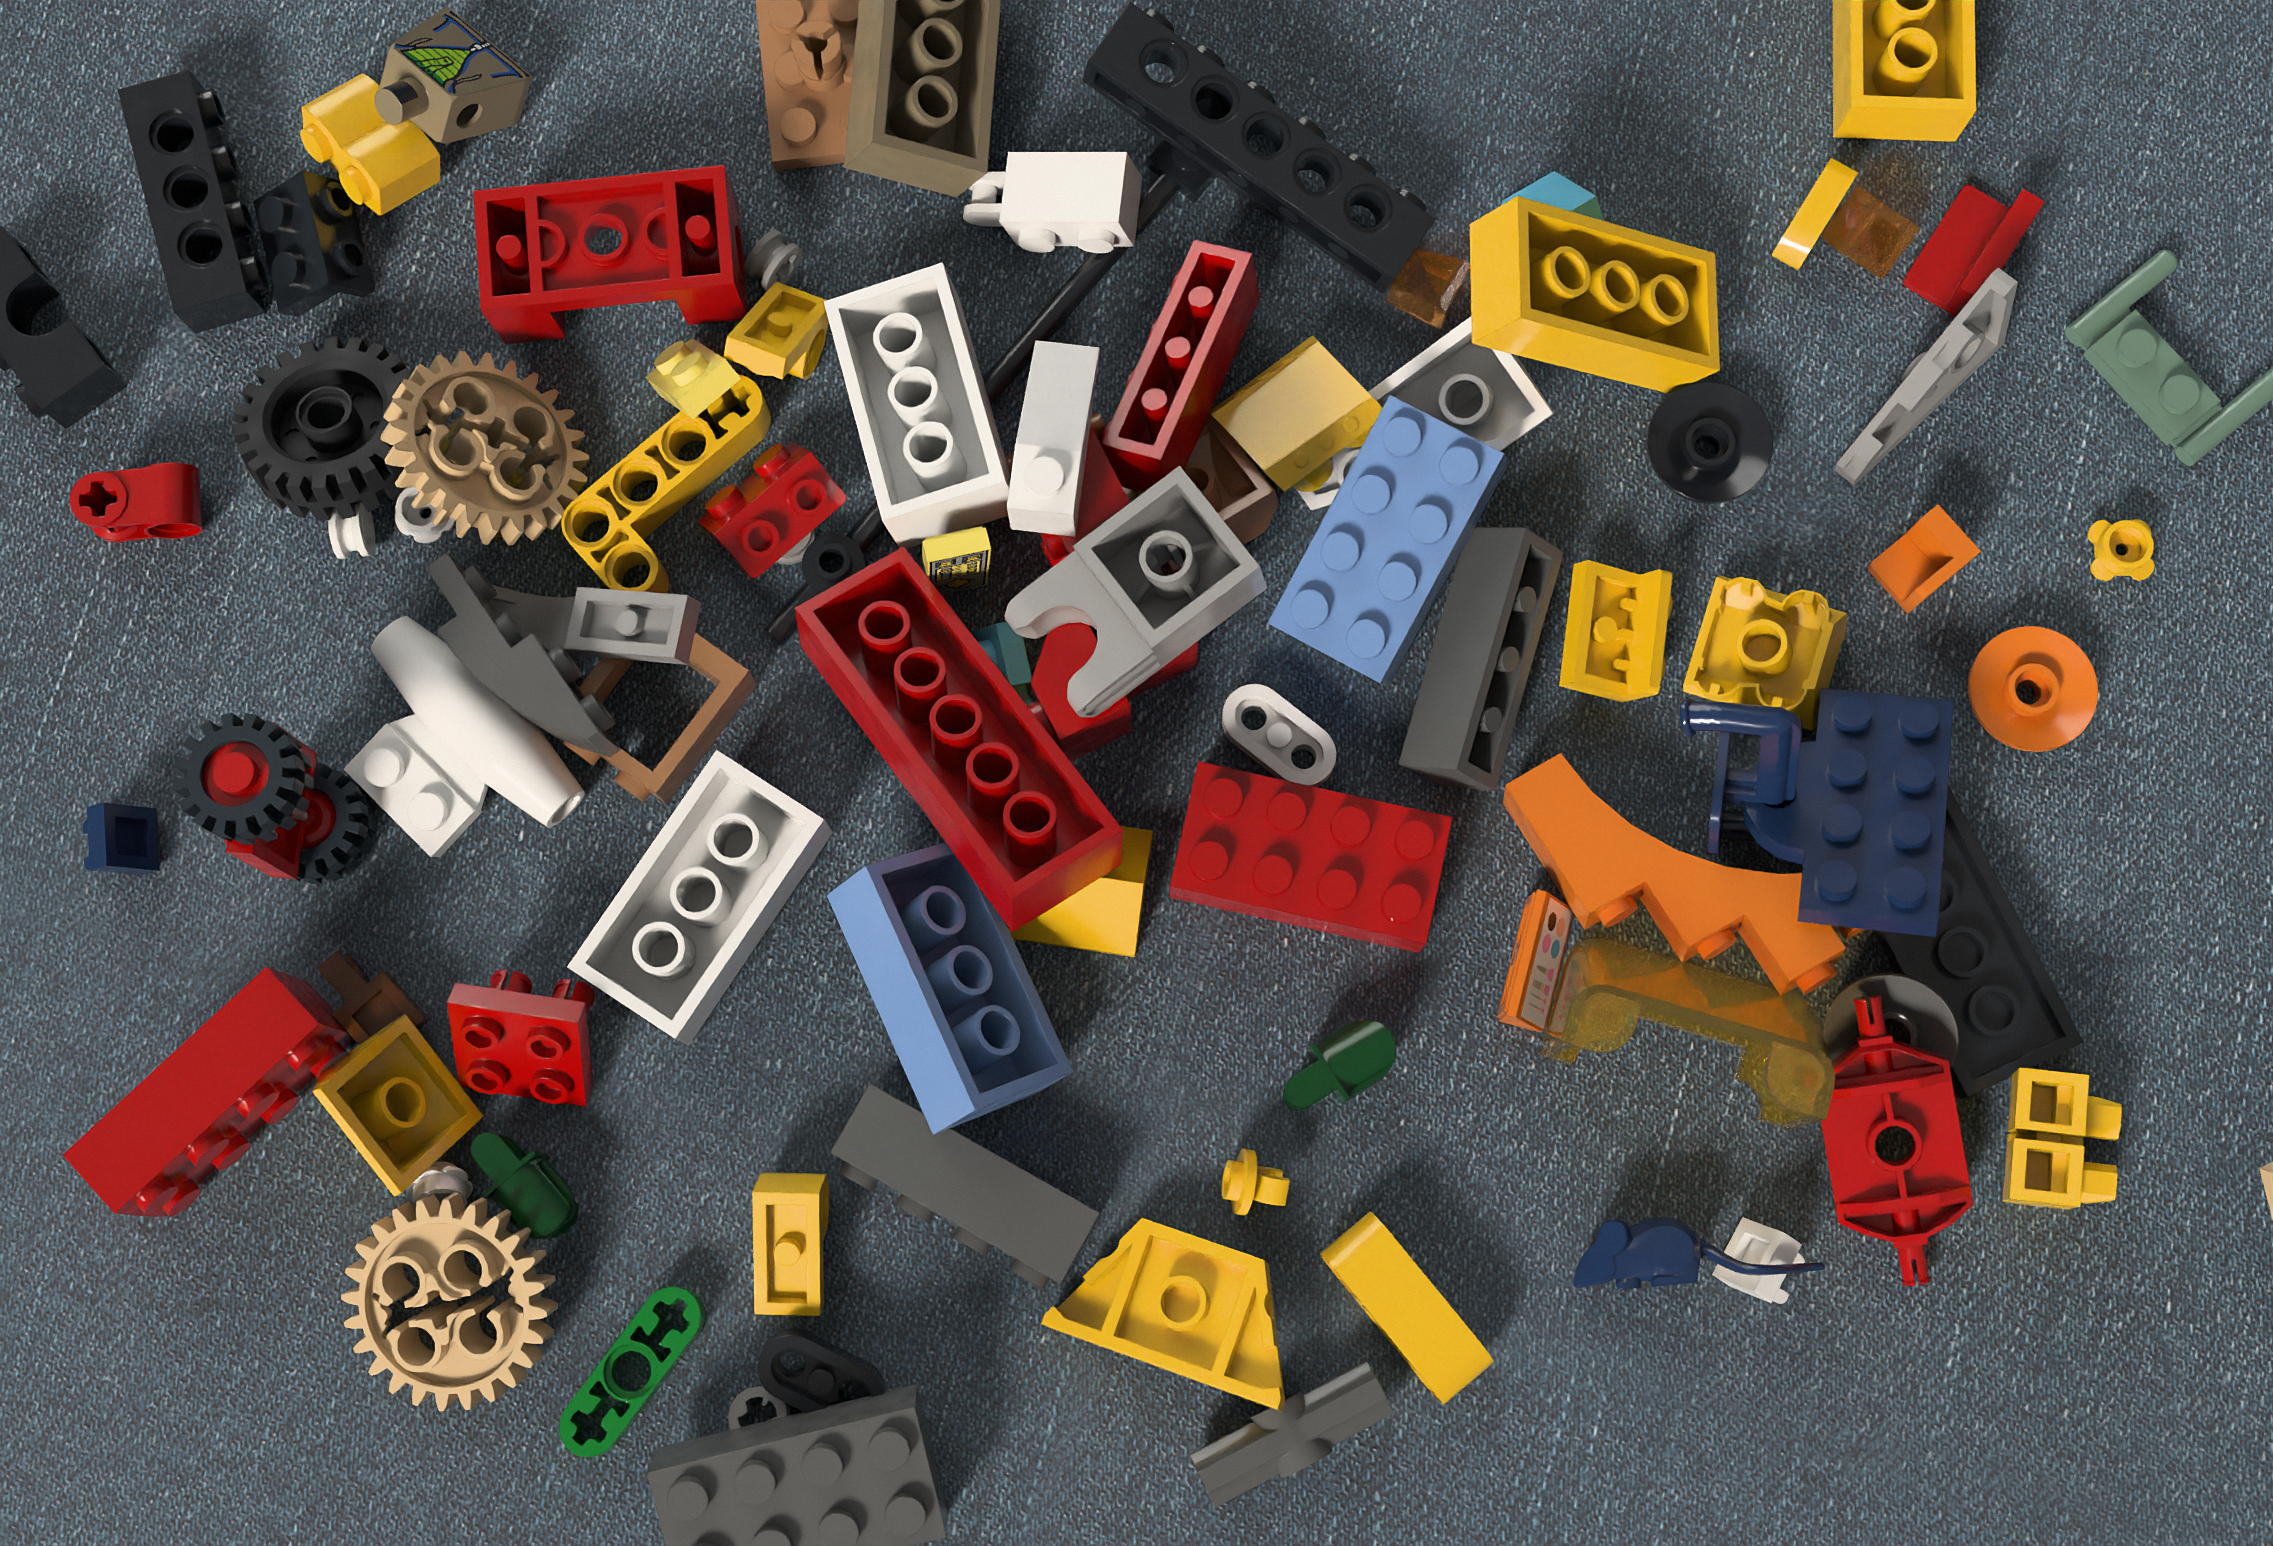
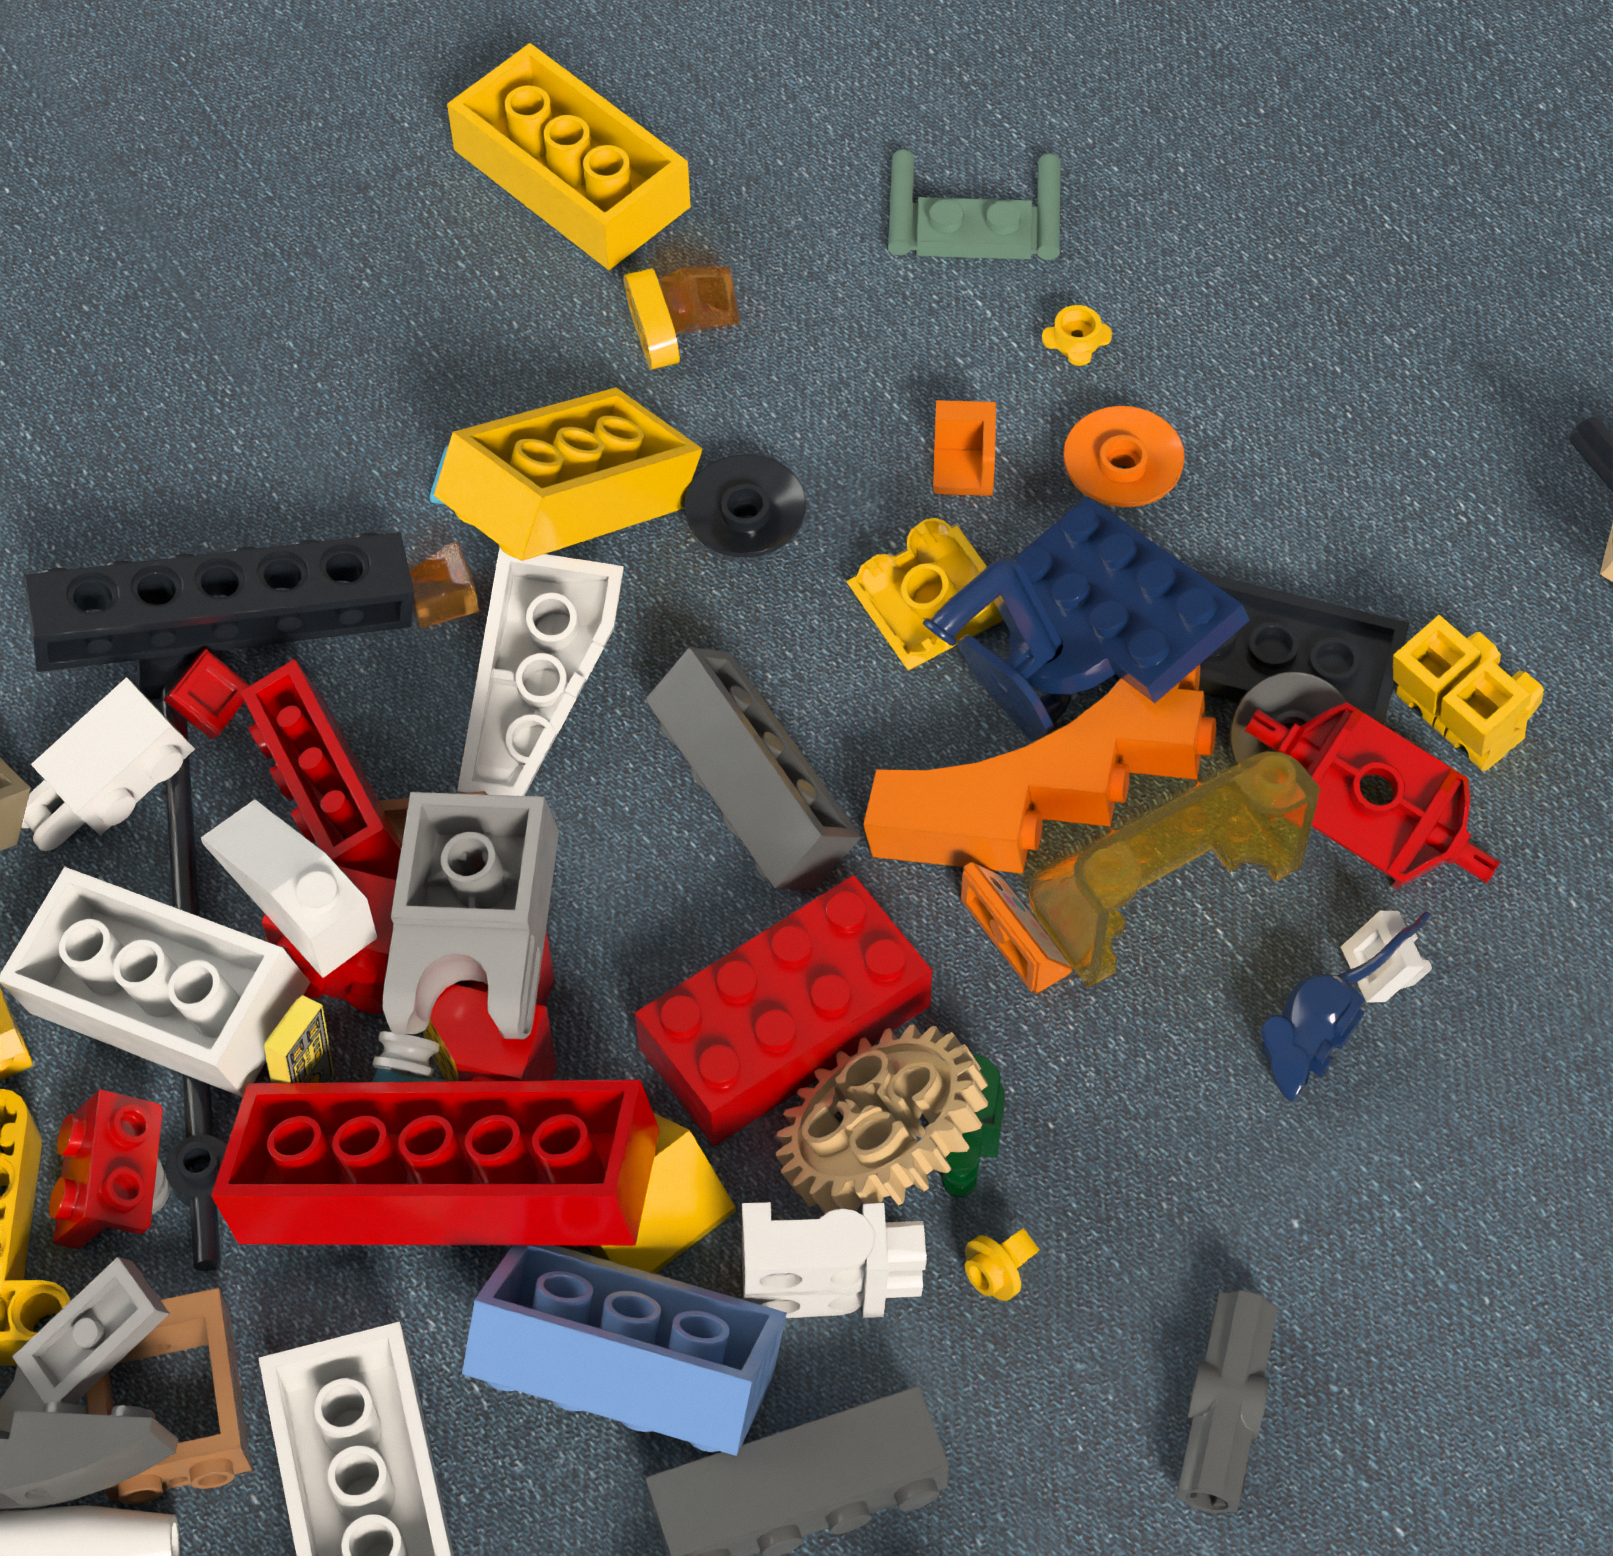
camera: 50 degrees left, 20 degrees down
yellow wing [1041,1218,1285,1412] -> none
yellow slope [1210,335,1383,492] -> none
white plate [1222,684,1336,787] -> none
medium blue brick [1268,395,1509,687] -> none
yellow beam [1320,1212,1494,1405] -> none
yellow bracket [1559,560,1673,702] -> none
light grey wing [1835,268,2018,486] -> none
red panel [1903,185,2045,317] -> none
none -> red tile [163,649,250,740]
none -> light grey bush [373,1031,440,1079]
none -> white hips [742,1202,926,1318]
none -> tan gear [776,1025,988,1214]

